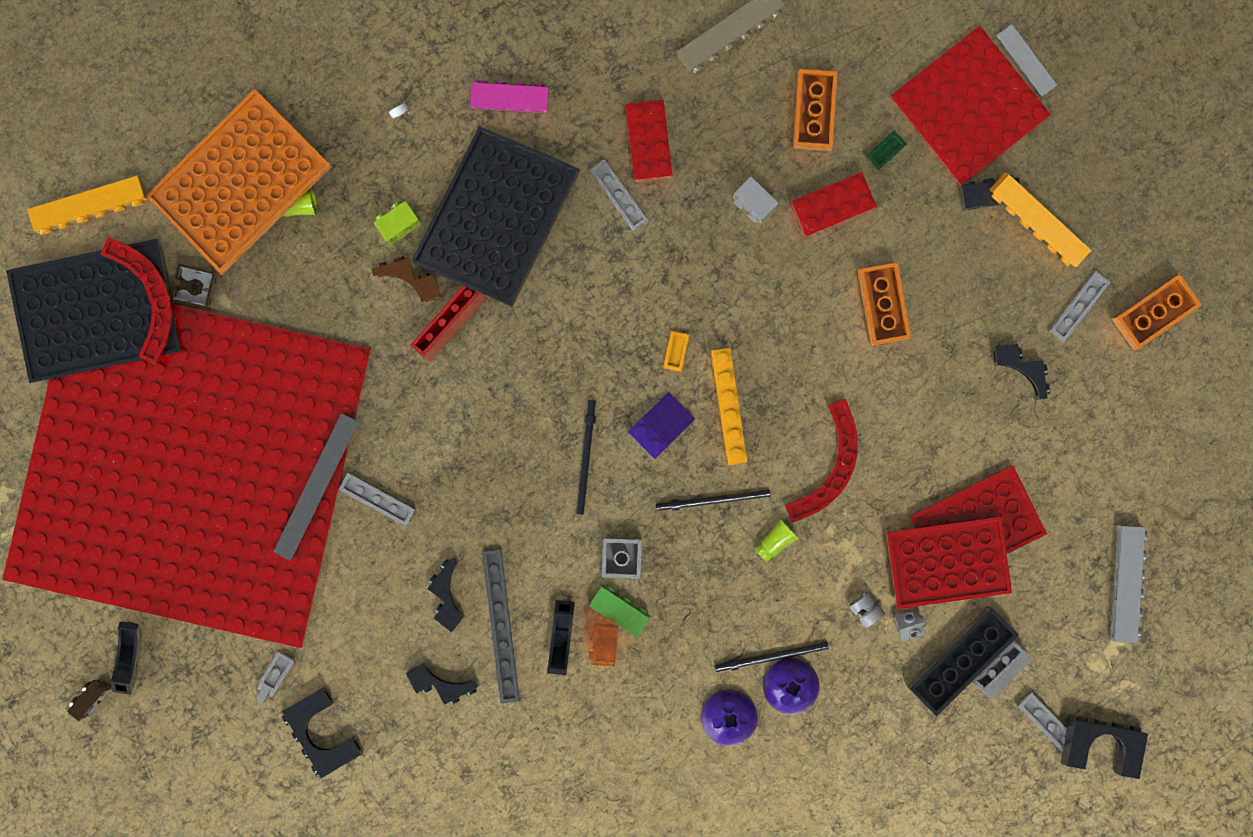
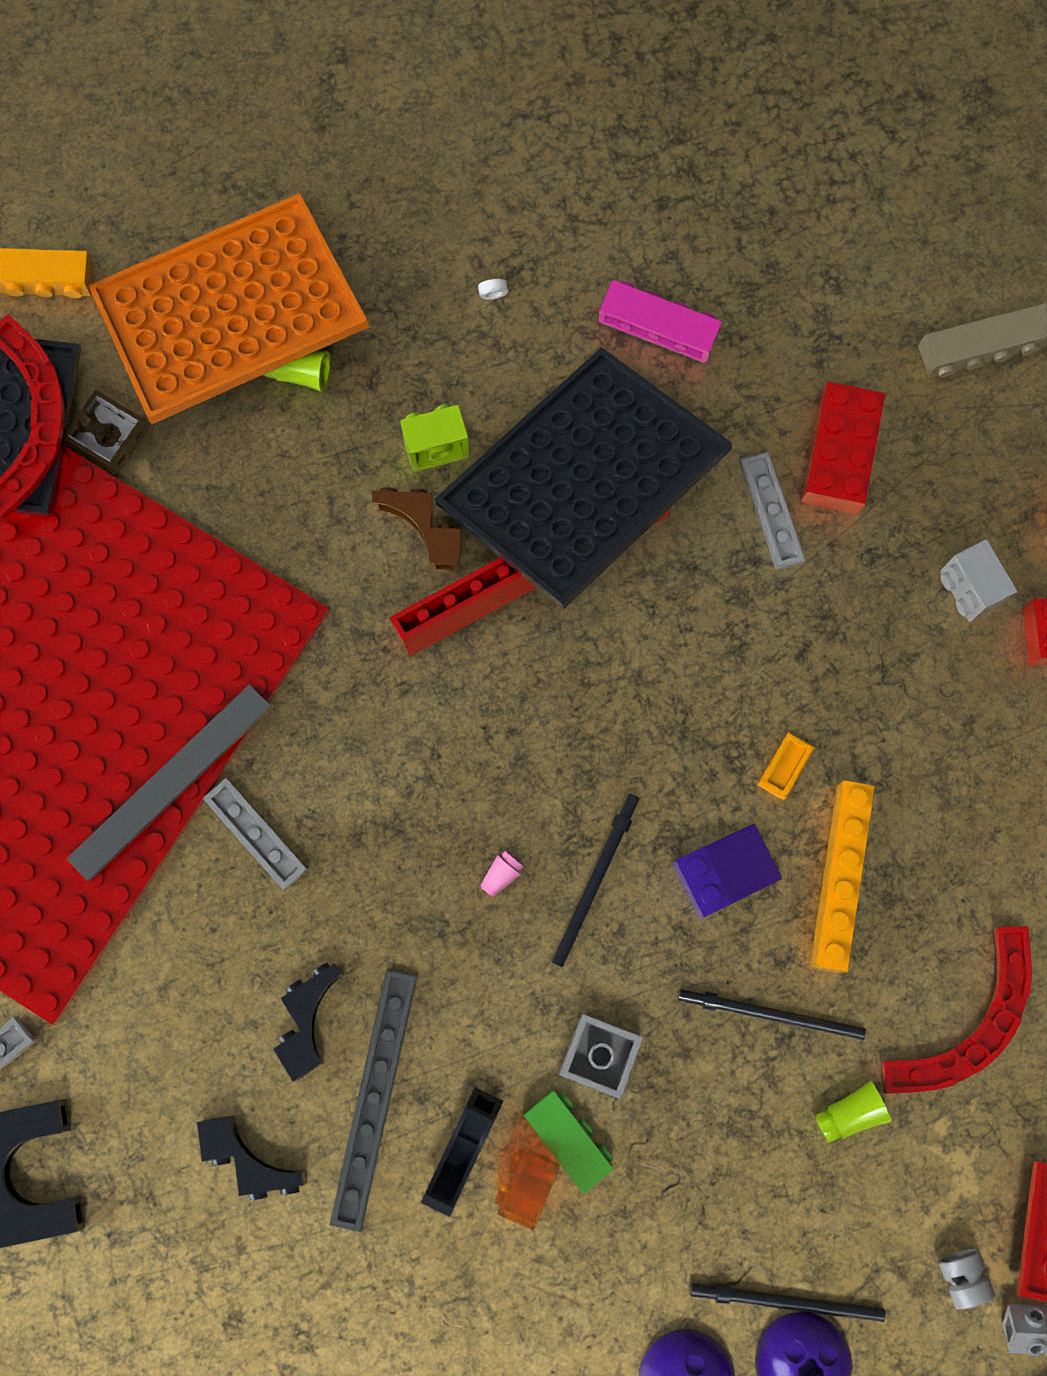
camera: 20 degrees right, 10 degrees down
none -> bright pink cone [480,850,524,897]

